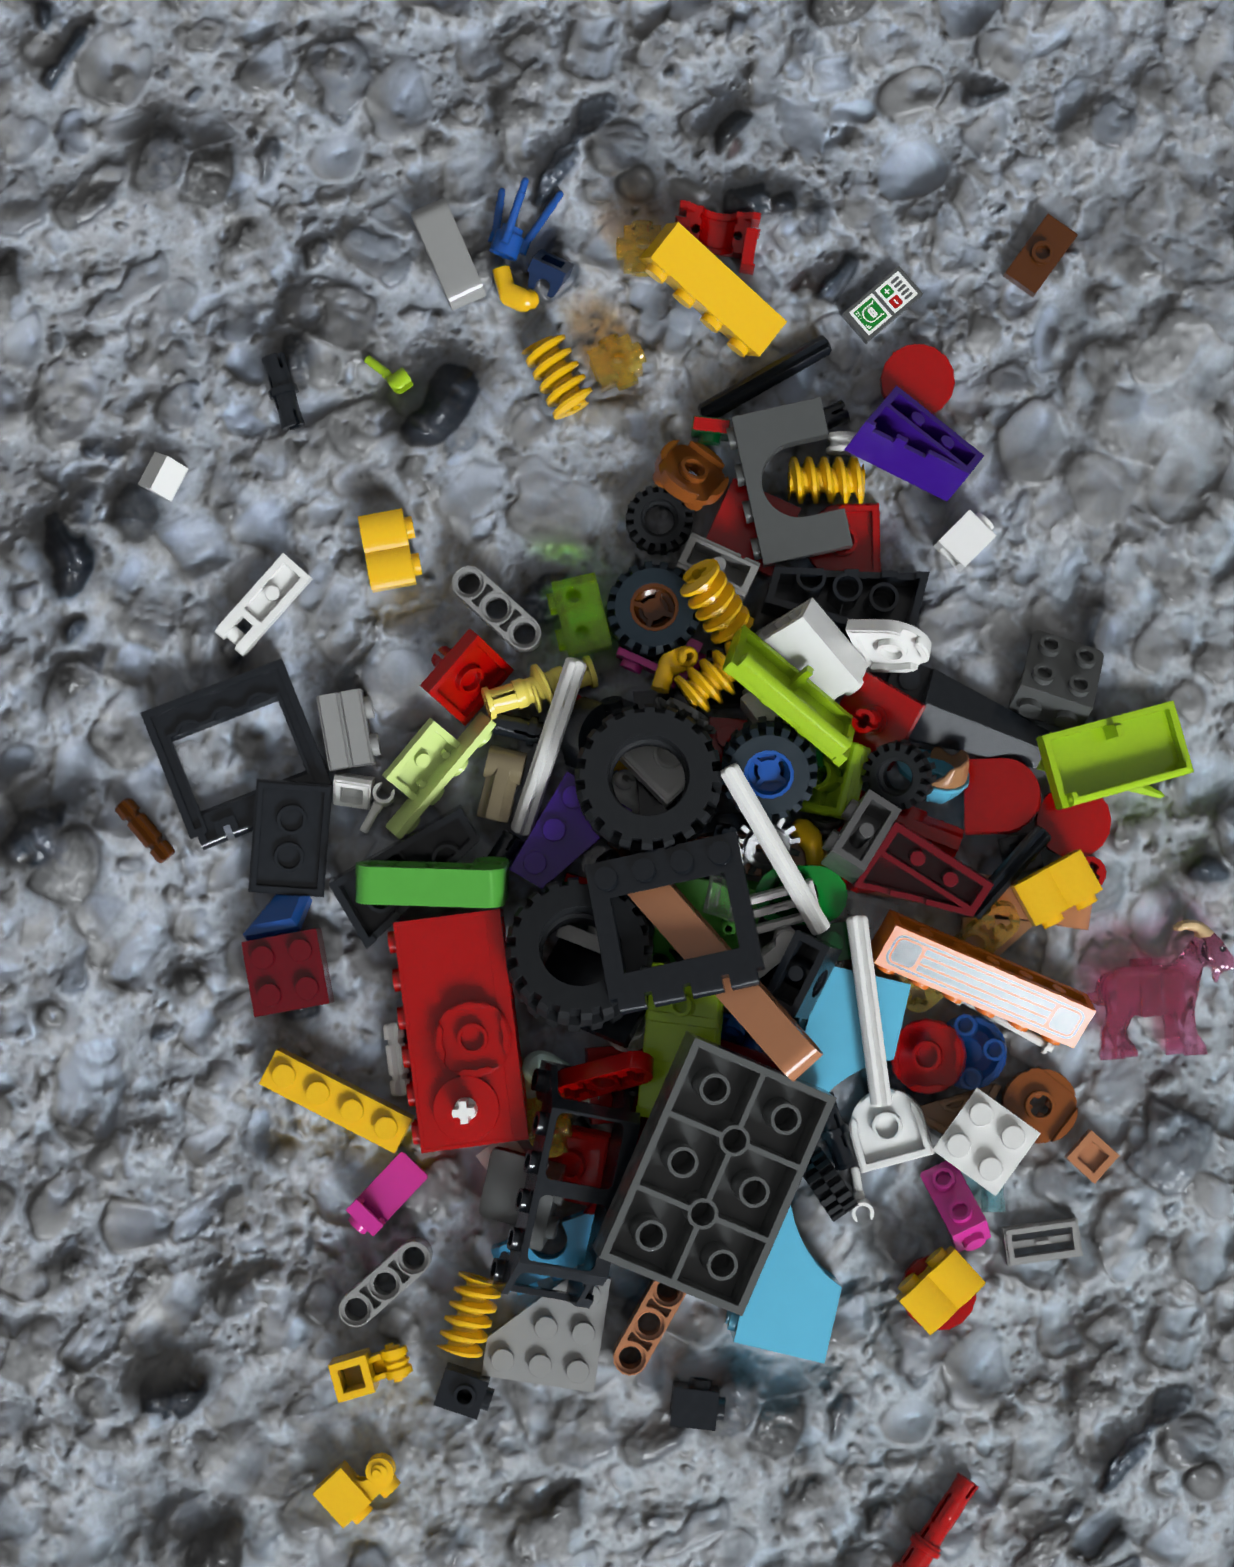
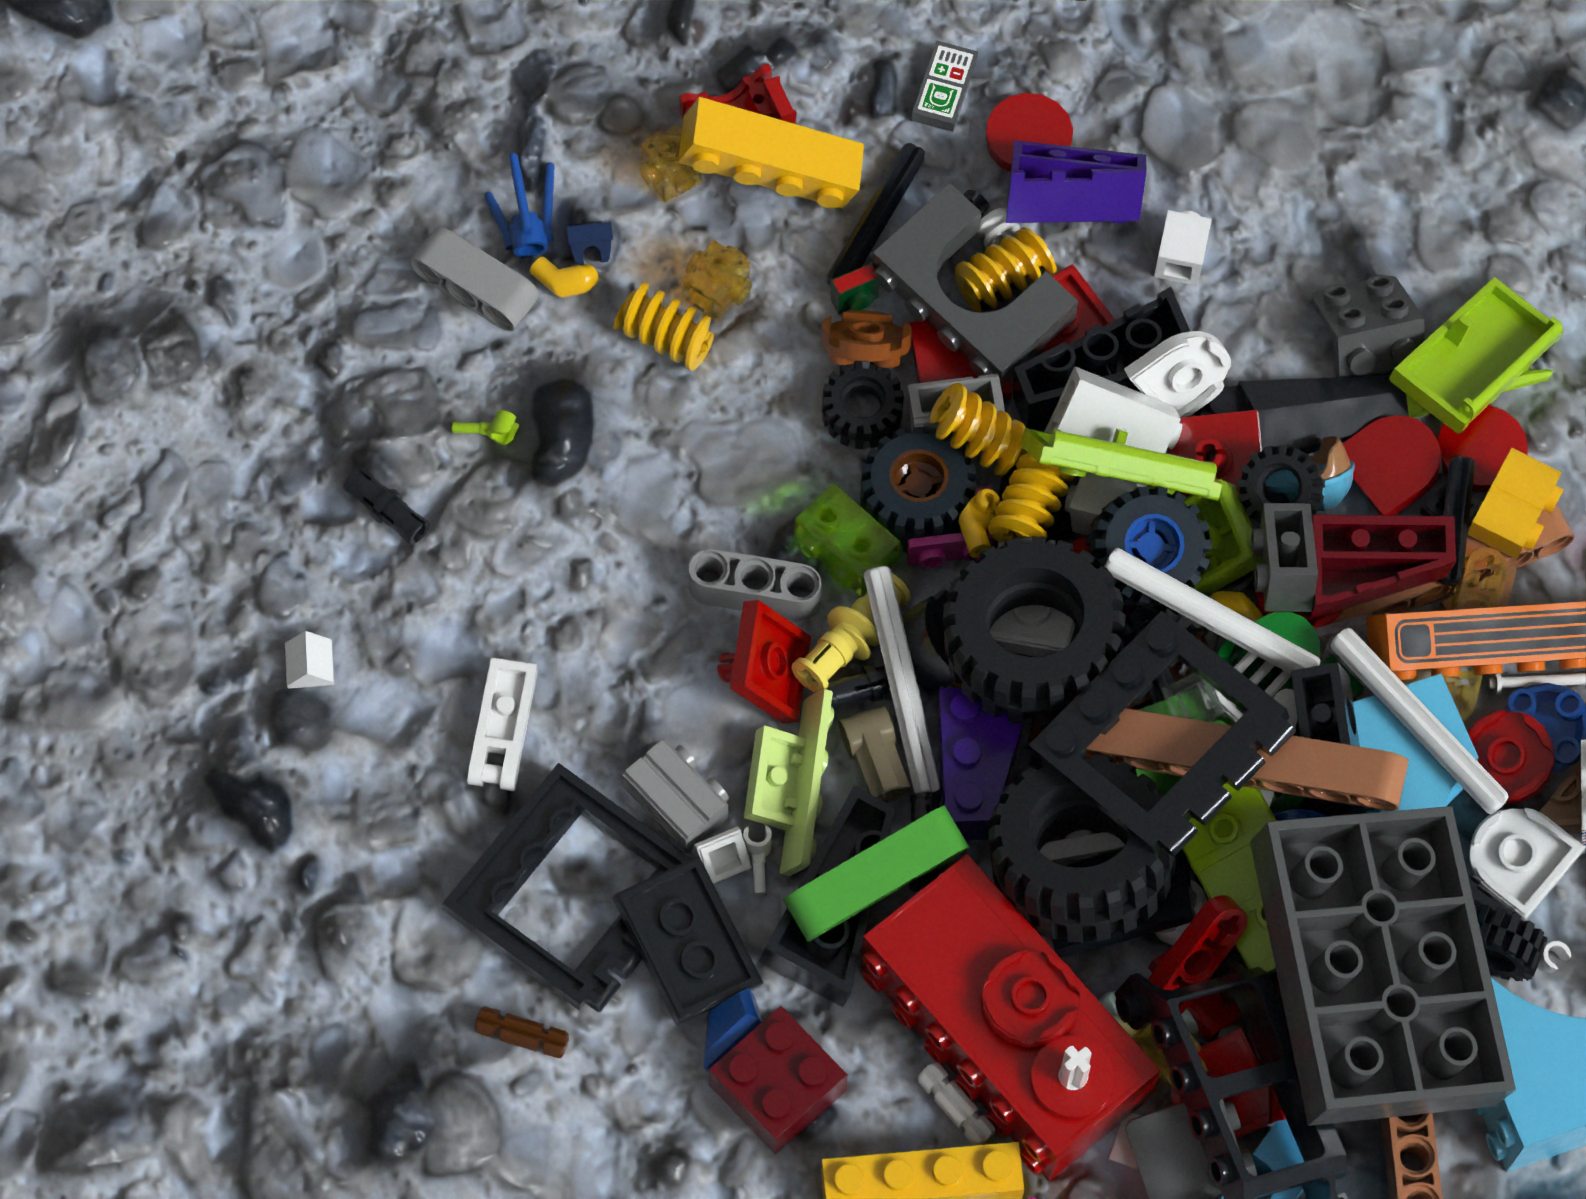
camera: 30 degrees left, 20 degrees down
yellow brick [358,508,423,593] -> none

